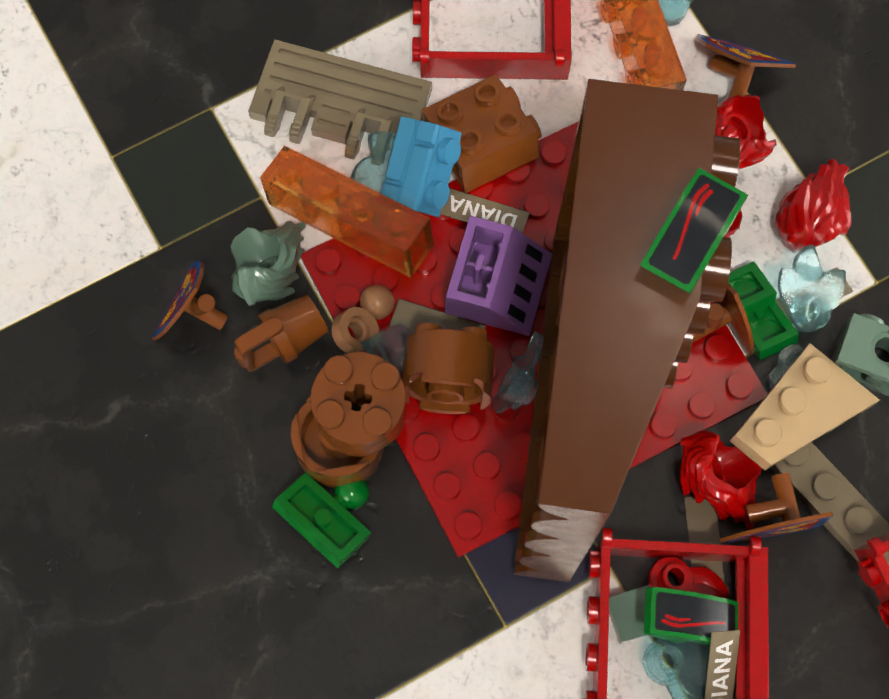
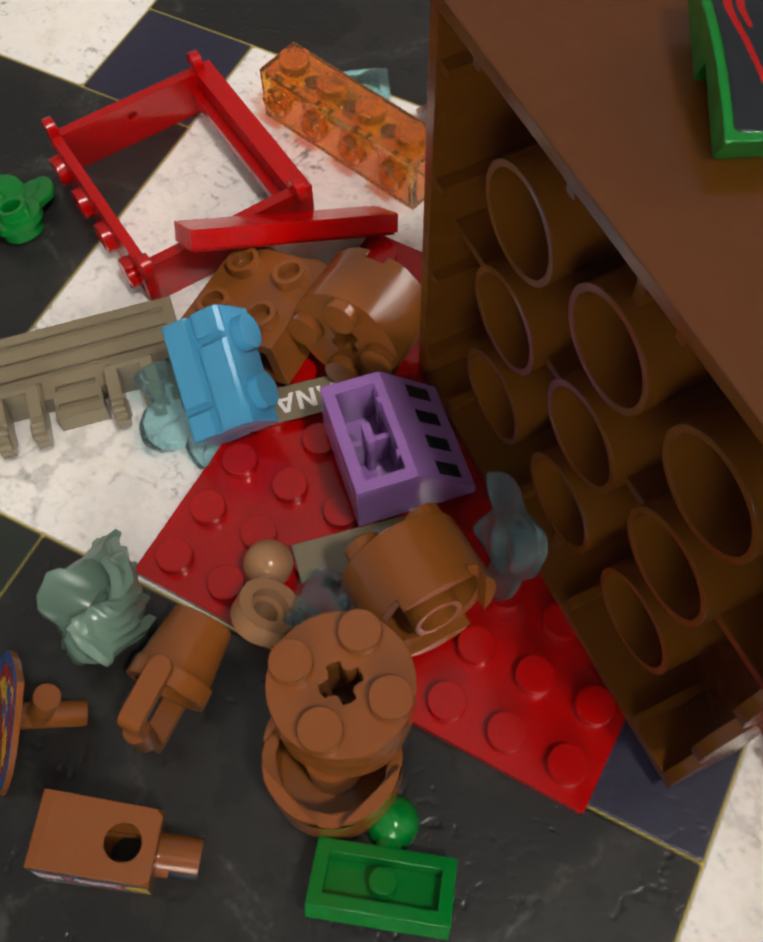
camera: 30 degrees left, 10 degrees down
clear orange brick [260,145,434,278] -> none
none -> dark orange torso [24,788,205,895]
none -> red tile [174,206,398,253]
none -> dark orange brick [288,247,421,383]

